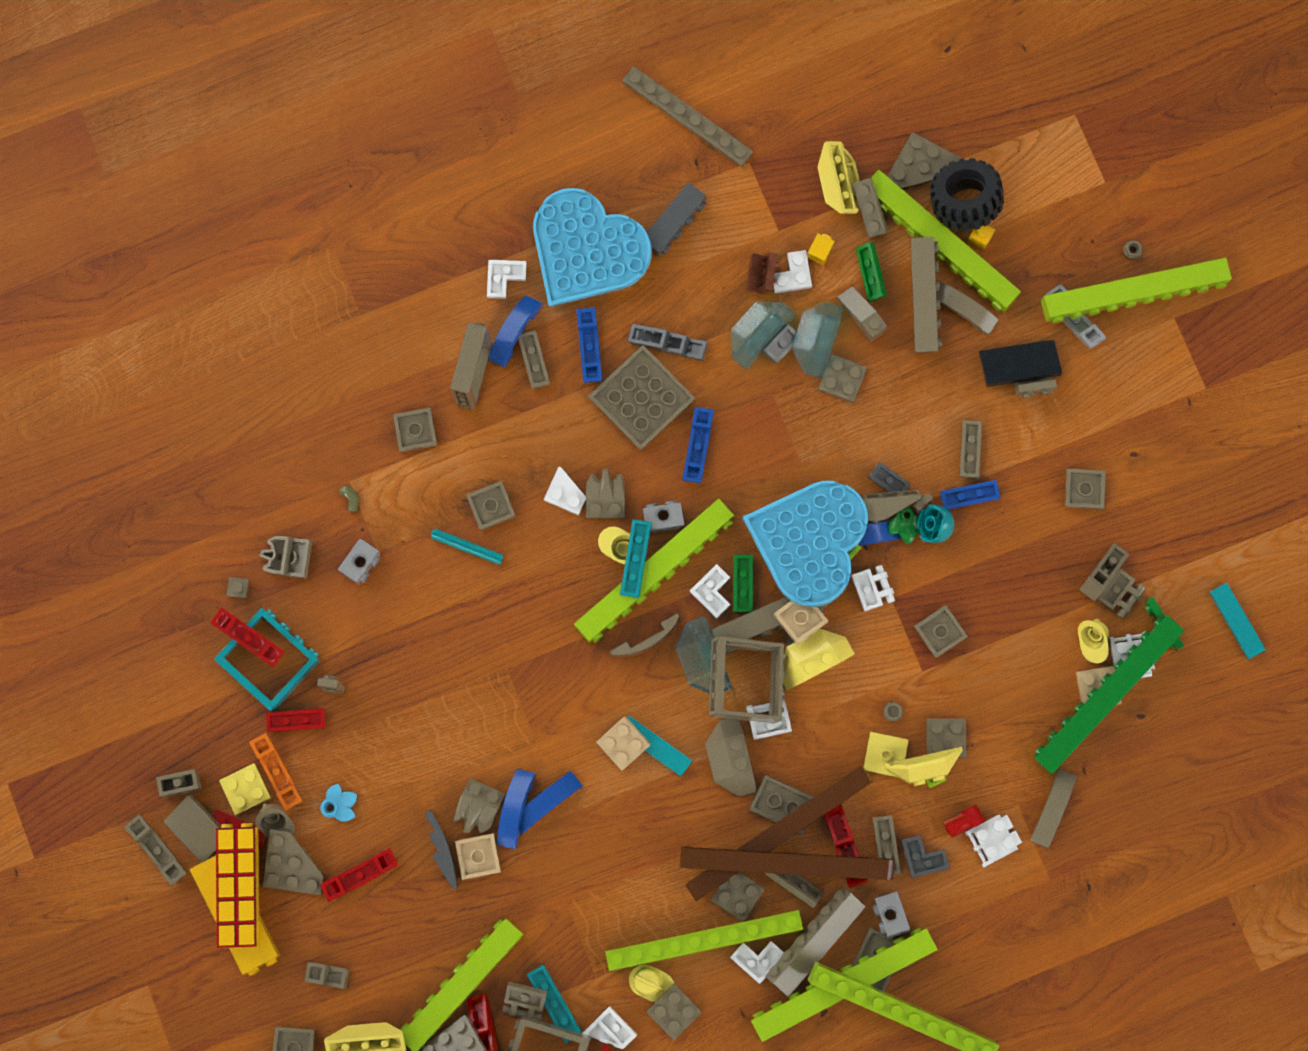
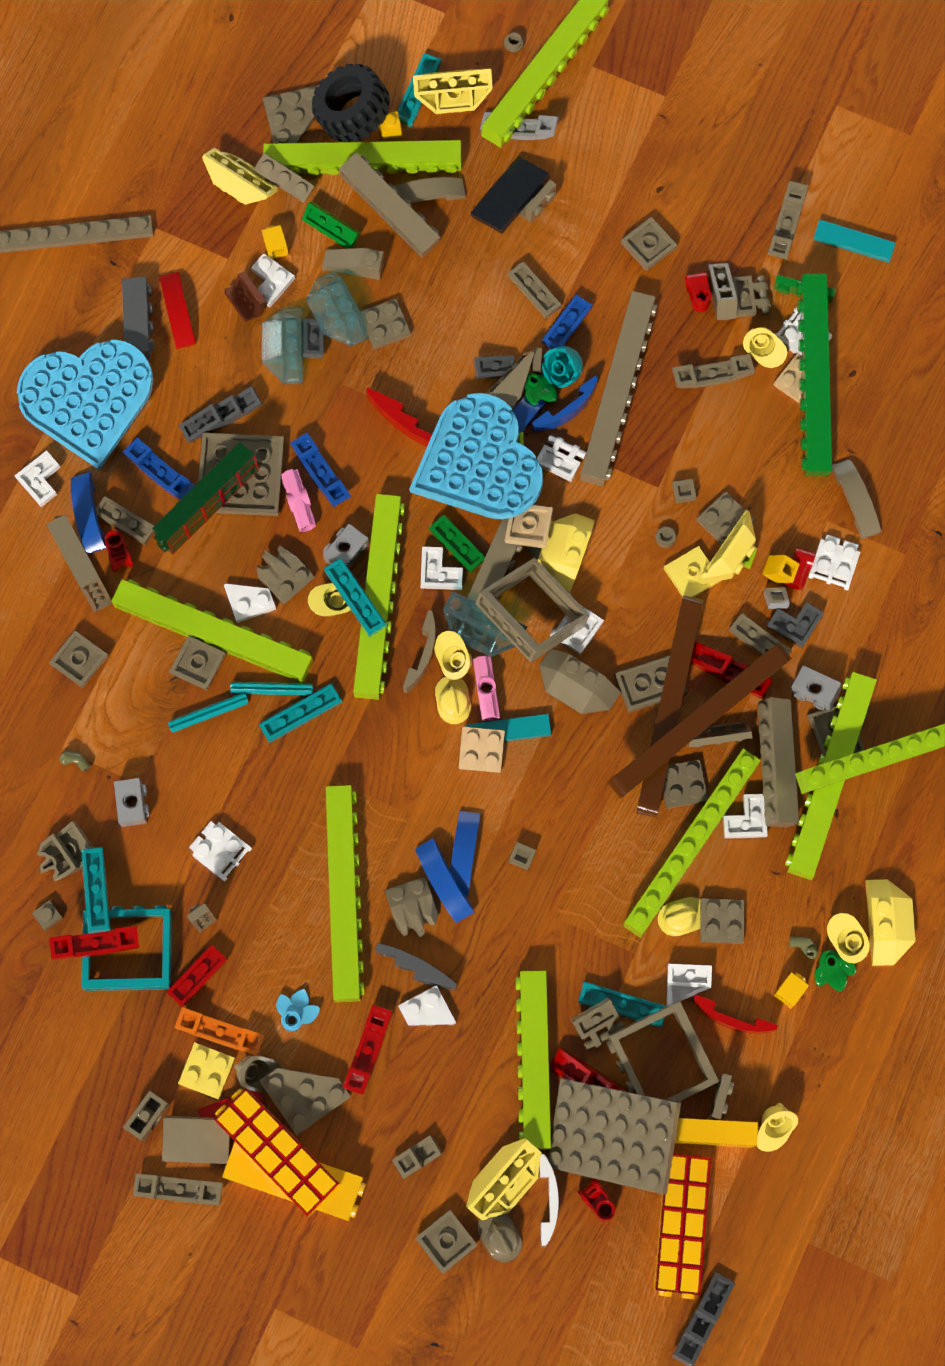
camera: 45 degrees left, 5 degrees down
tan plate [455,833,501,880] -> none
dark tan plate [914,605,968,659] -> none
none -> teal tile [81,847,110,934]
none -> red piece [105,530,134,572]
none -> lime brick [111,580,313,683]
none -> dark green brick [152,442,259,555]
none -> red slope [159,272,196,349]
none -> white plate [189,821,252,882]
none -> teal axle [230,682,313,696]
none -> teal tile [259,683,342,743]
none -> bright pink piece [281,469,316,532]
none -> lime brick [326,785,364,1002]
none -> red slope [366,387,432,447]
none -> teal tile [397,53,442,127]
none -> white wing [398,986,456,1026]
none -> light yellow wedge [413,69,493,114]
none -> light yellow piece [434,631,472,680]
none -> light yellow piece [435,677,471,724]
none -> bright pink piece [473,656,500,722]
none -> dark tan plate [508,842,536,871]
none -> blue slope [532,375,598,433]
none -> dark tan brick [580,291,658,487]
none -> dark tan slope [672,354,755,388]
none -> dark tan plate [672,479,696,504]
none -> red piece [685,271,712,312]
none -> yellow brick [762,555,799,583]
none -> light grey plate [764,587,790,609]
none -> dark tan slope [768,181,808,260]

